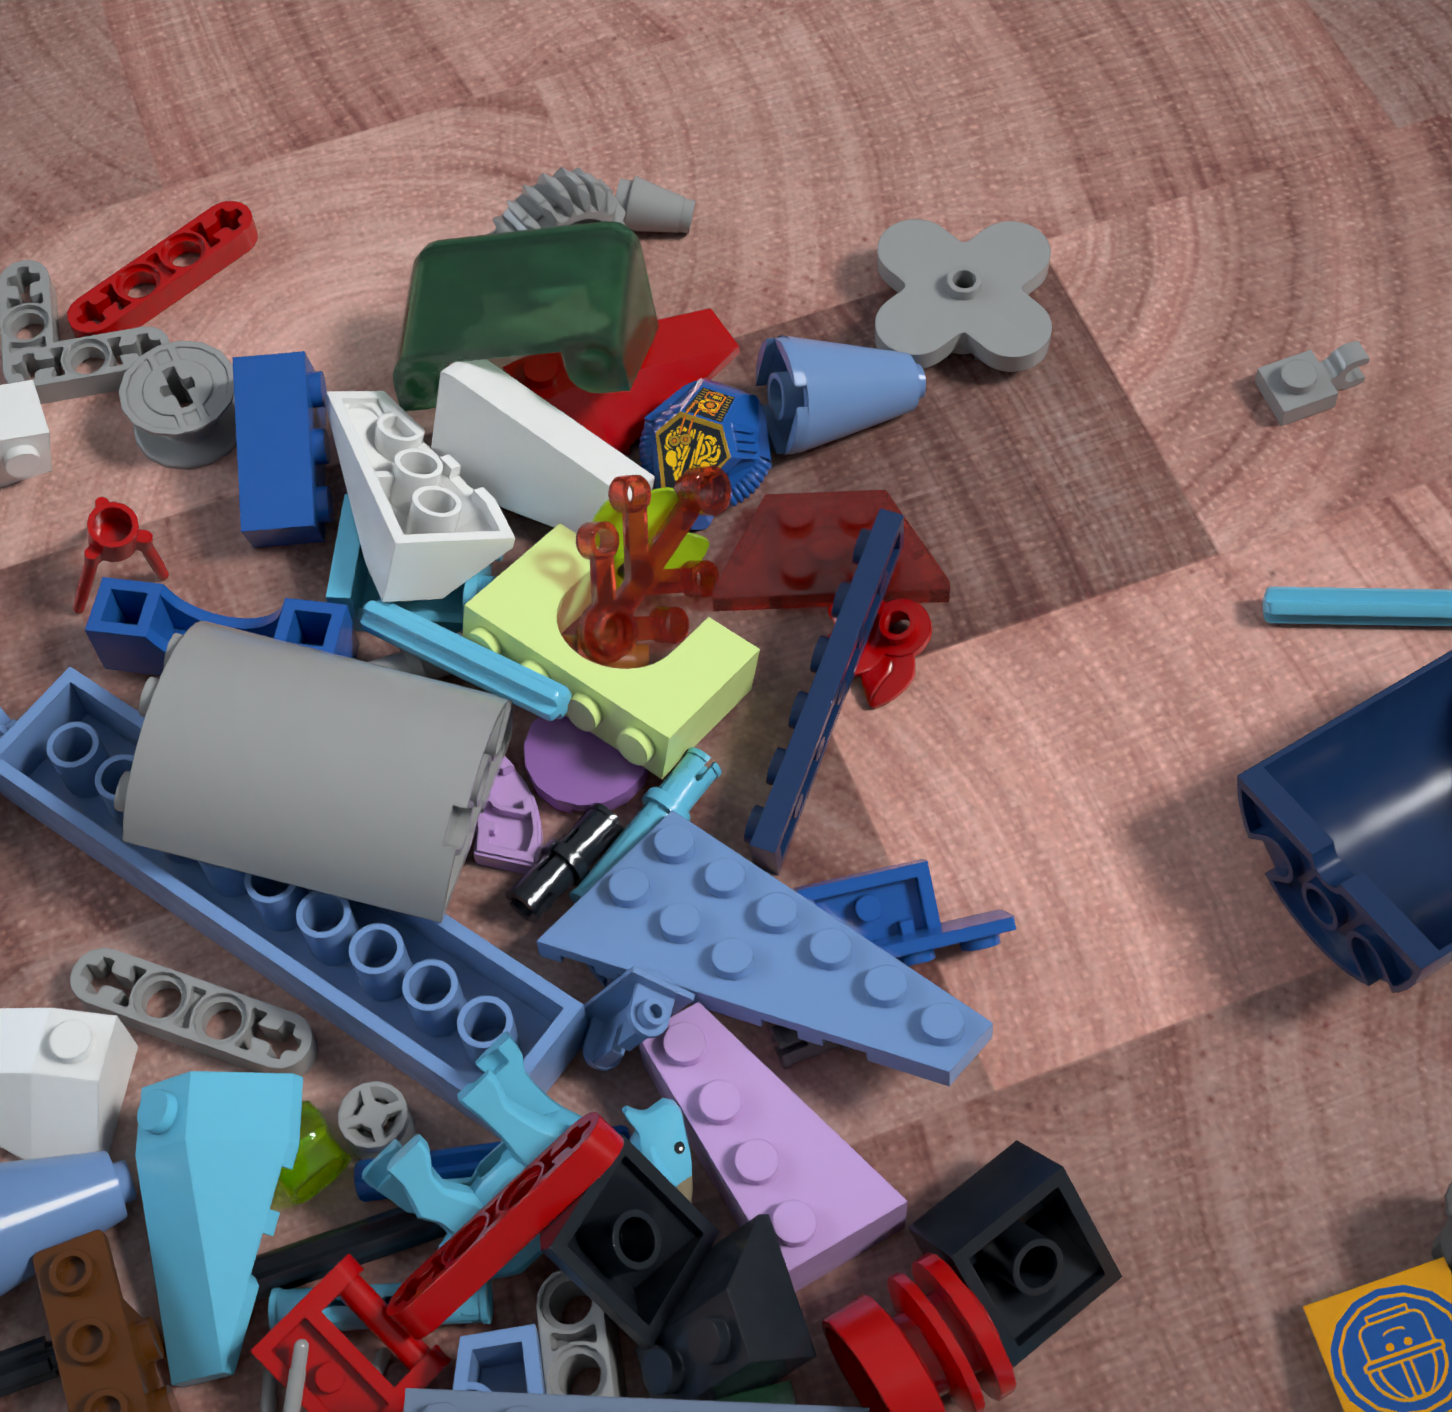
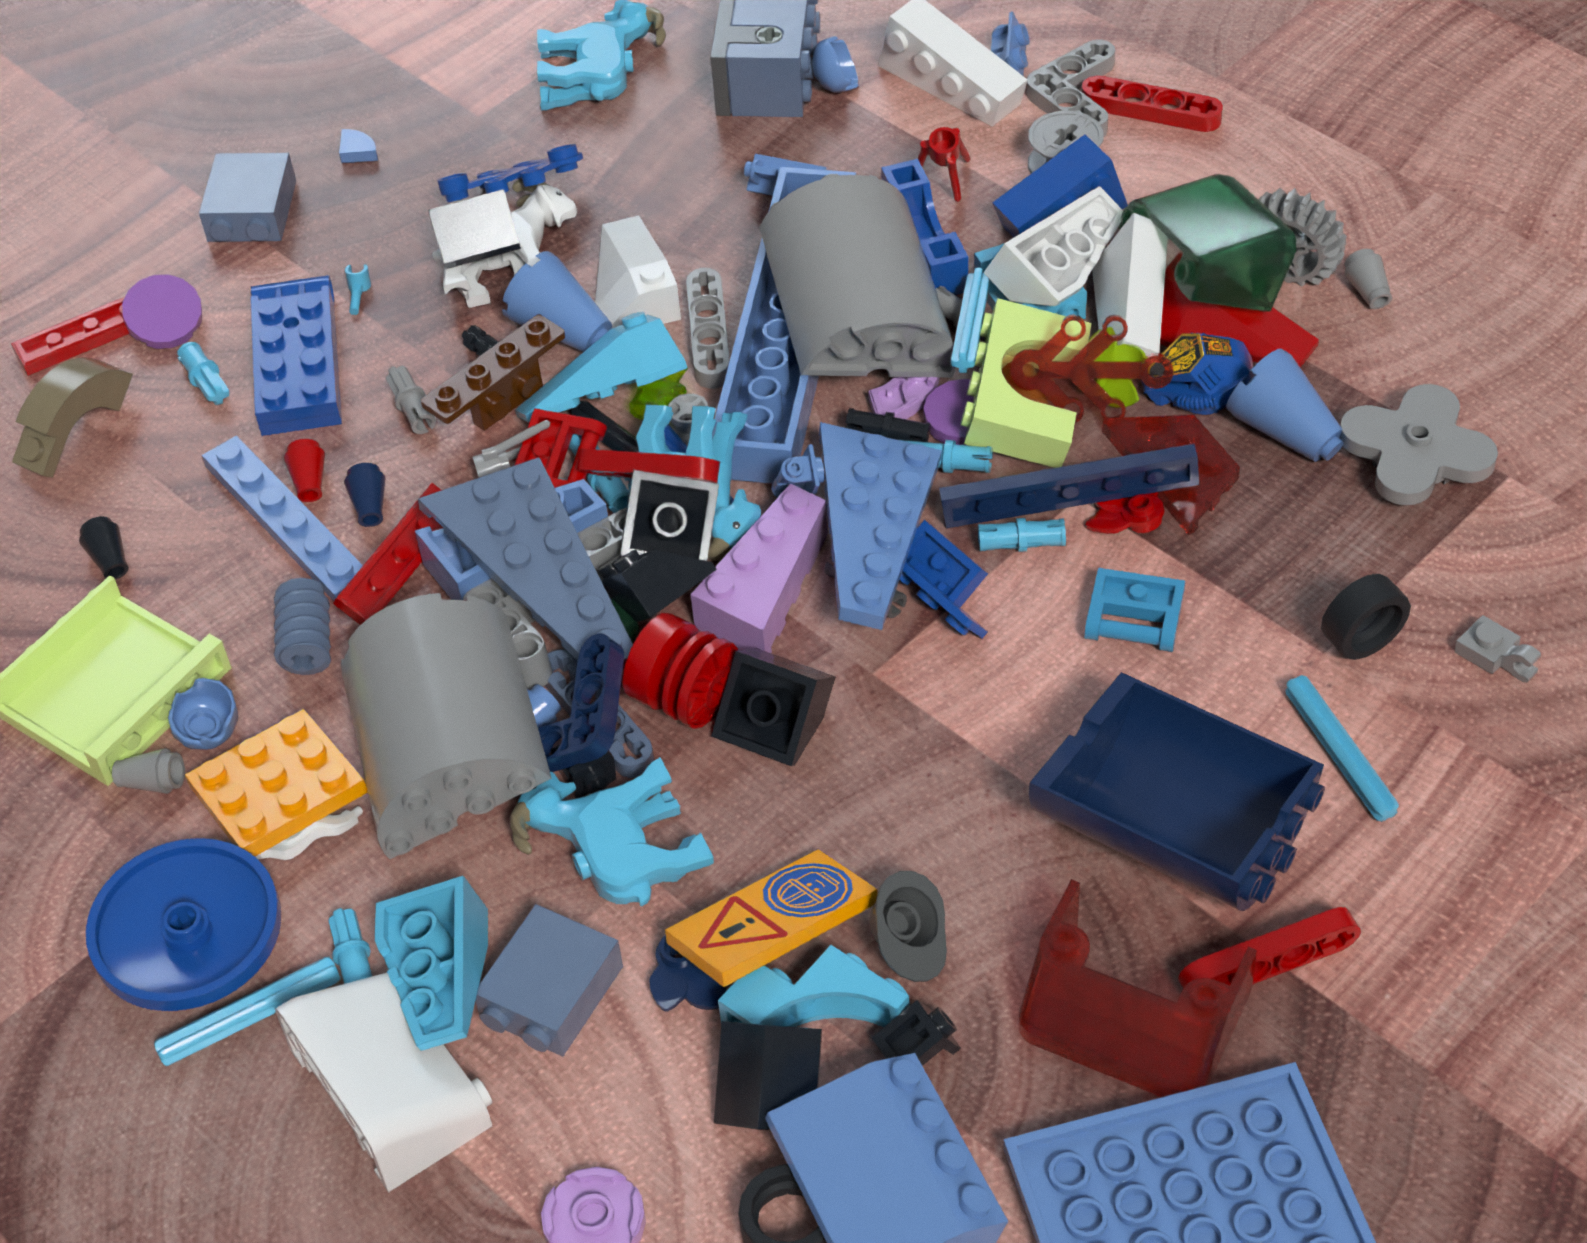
camera: 65 degrees right, 10 degrees down
none -> medium azure pin [978,518,1066,552]
none -> dark azure plate [1084,568,1185,652]
none -> black tyre [1321,574,1411,660]

